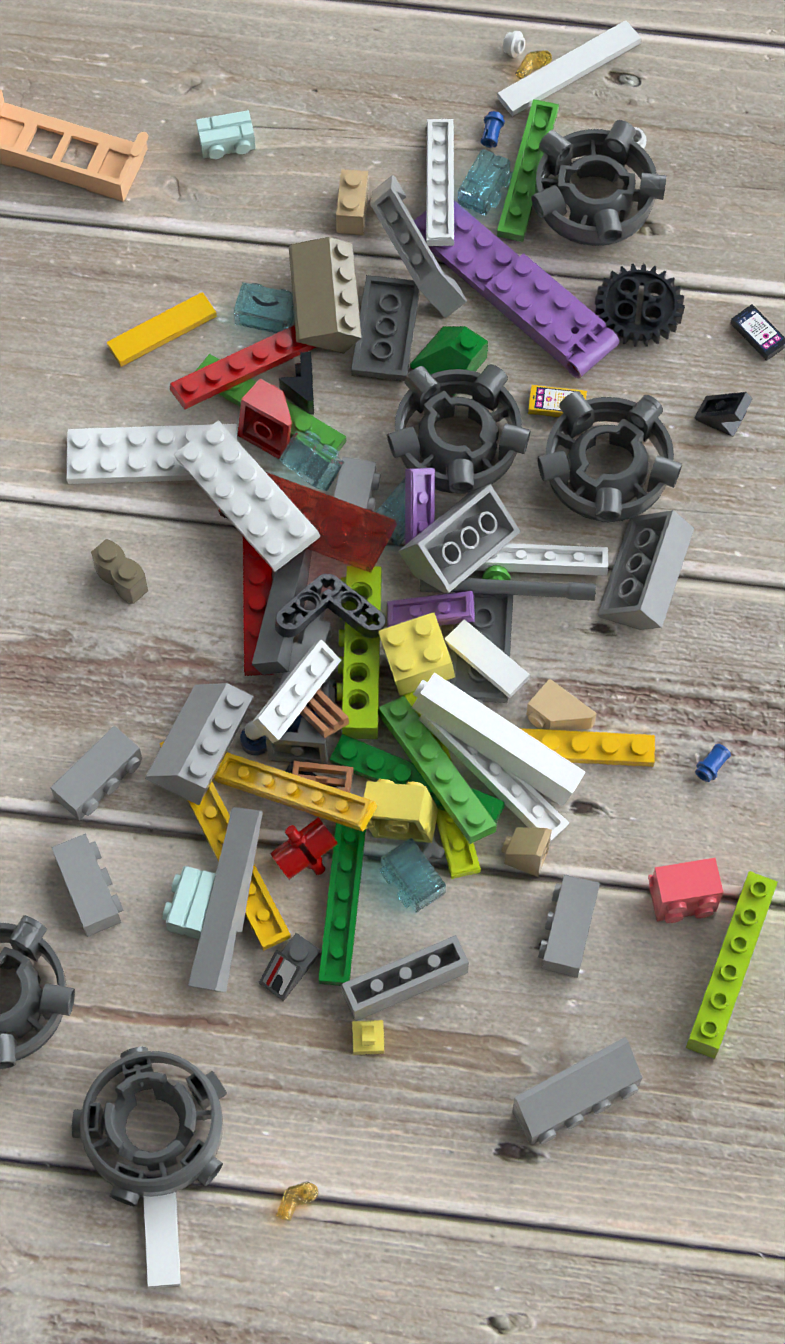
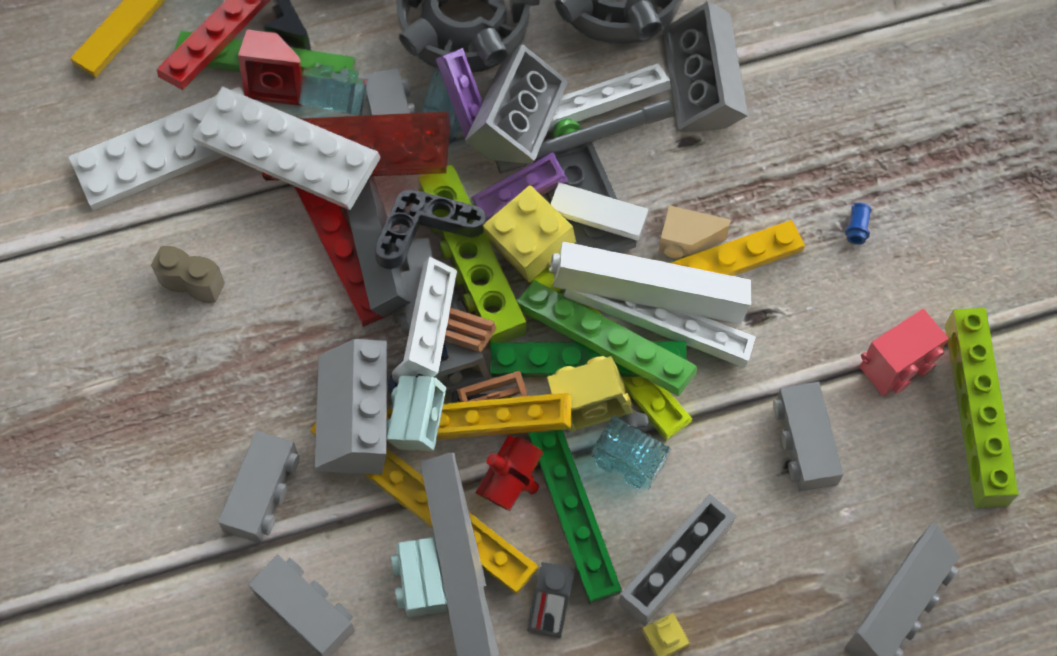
camera: 25 degrees left, 0 degrees up
tan slope [501,827,552,877] -> none
none -> light aqua brick [386,376,446,452]

